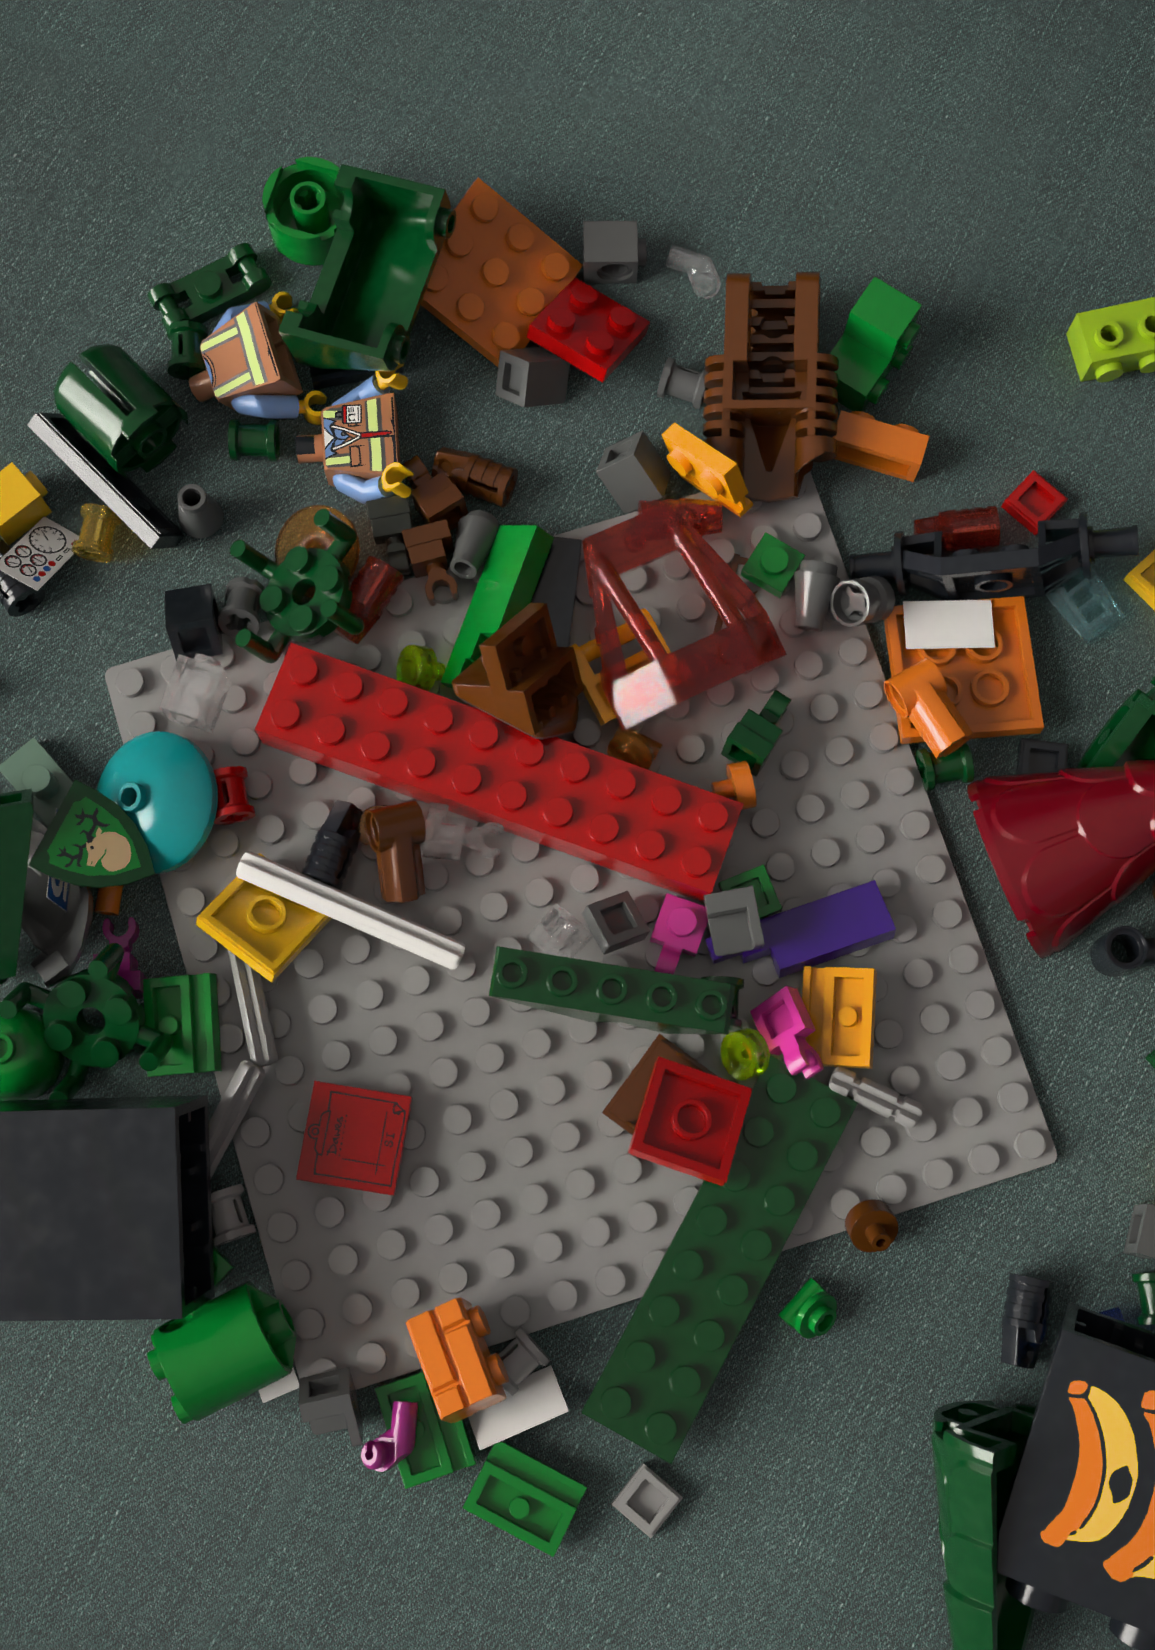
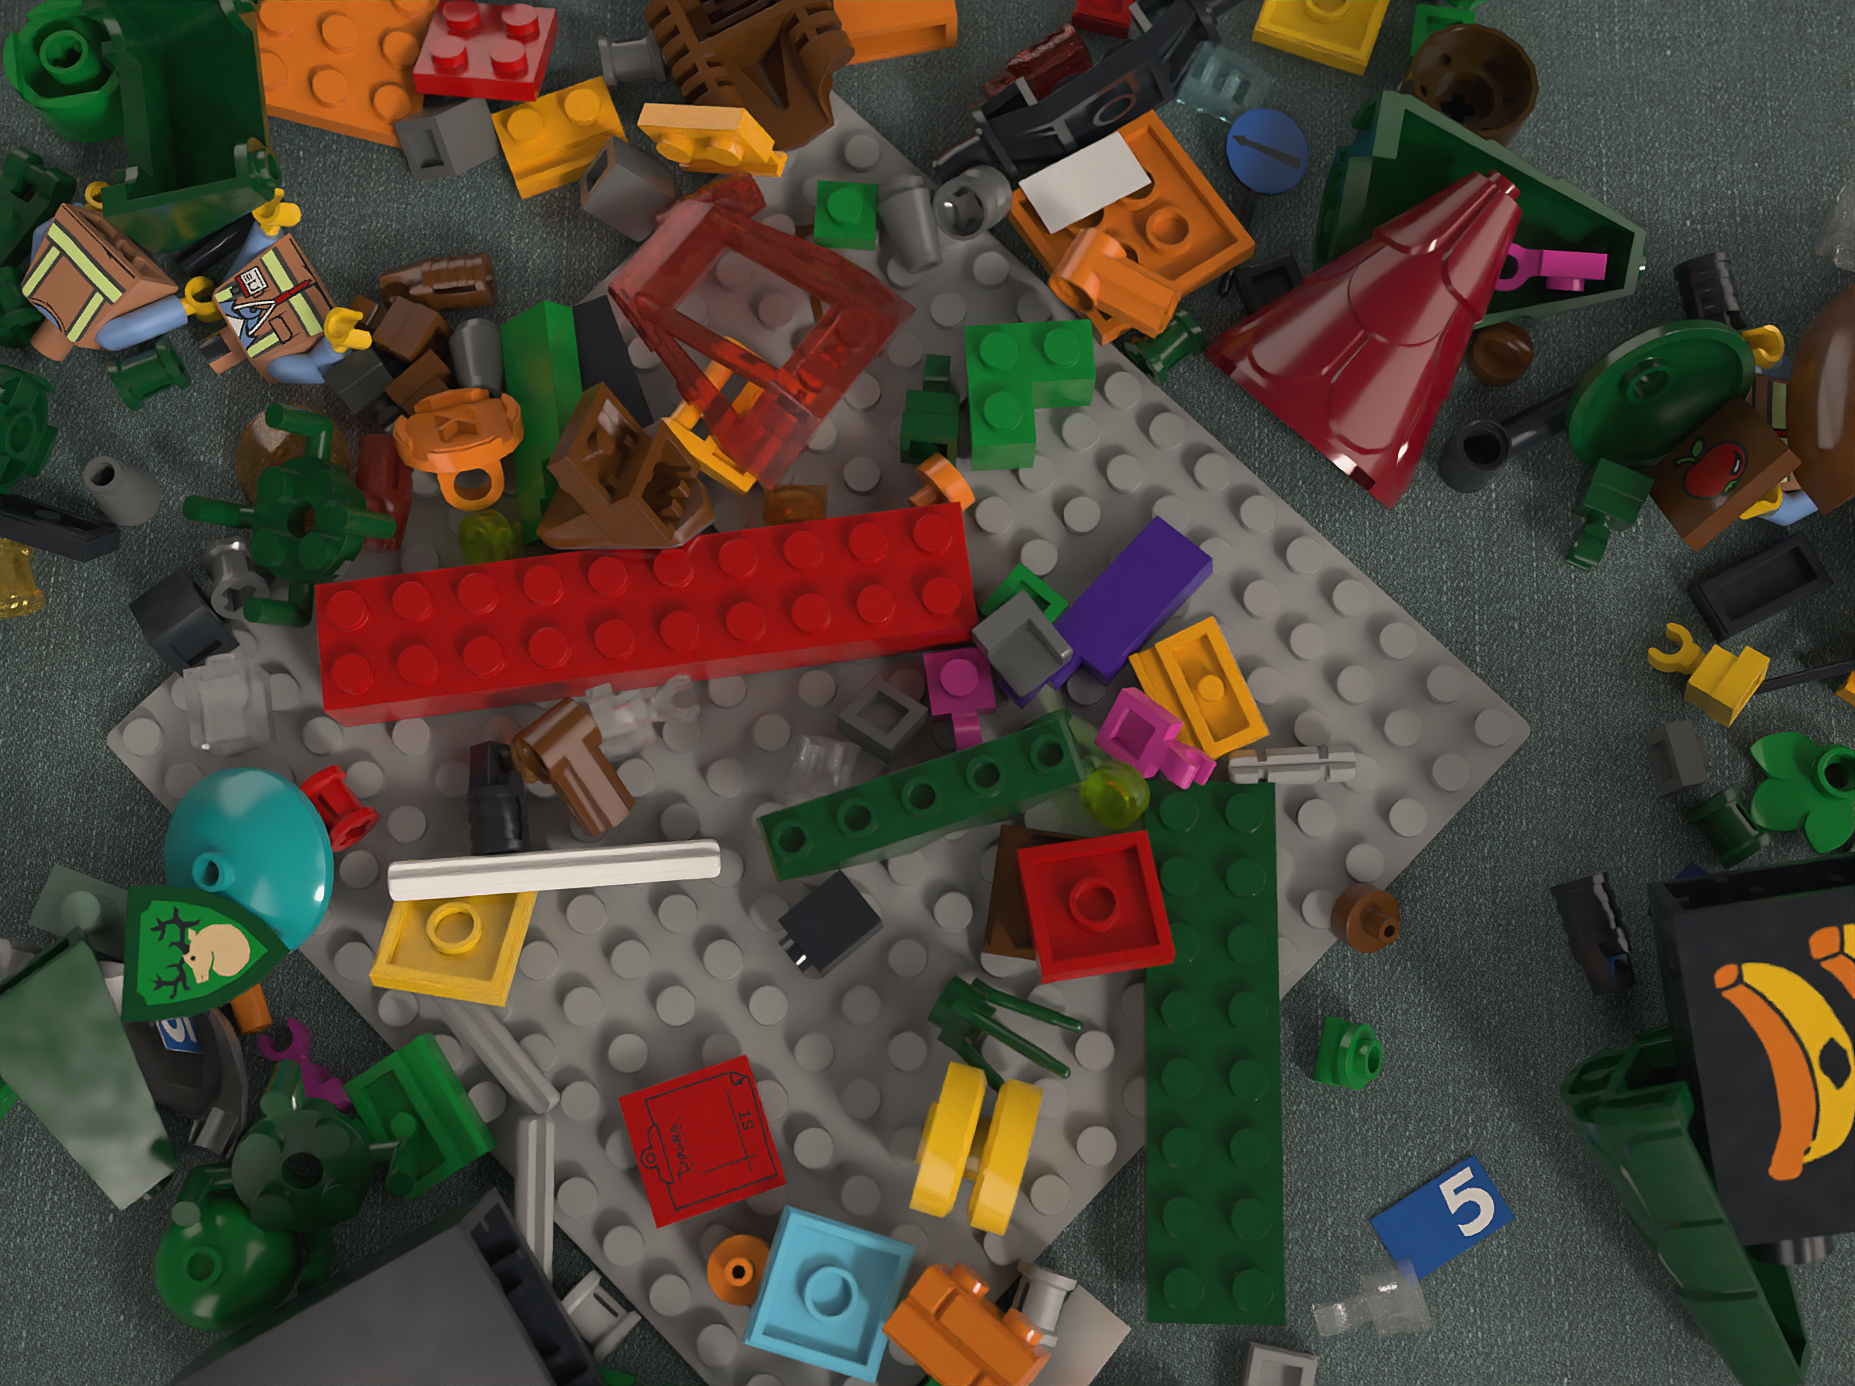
camera: 25 degrees left, 0 degrees up
none -> orange tile [393,387,525,512]
none -> light orange plate [491,75,629,200]
none -> orange tile [707,1234,771,1306]
none -> medium azure tile [741,1204,916,1383]
none -> black brick [778,869,884,977]
none -> yellow wheel [909,1061,1043,1236]
none -> dark green plant [928,975,1083,1093]
none -> green brick [964,319,1096,471]
none -> blue piece [1218,108,1310,297]
none -> clear piece [1311,1258,1434,1338]
none -> blue sticker [1370,1154,1515,1286]

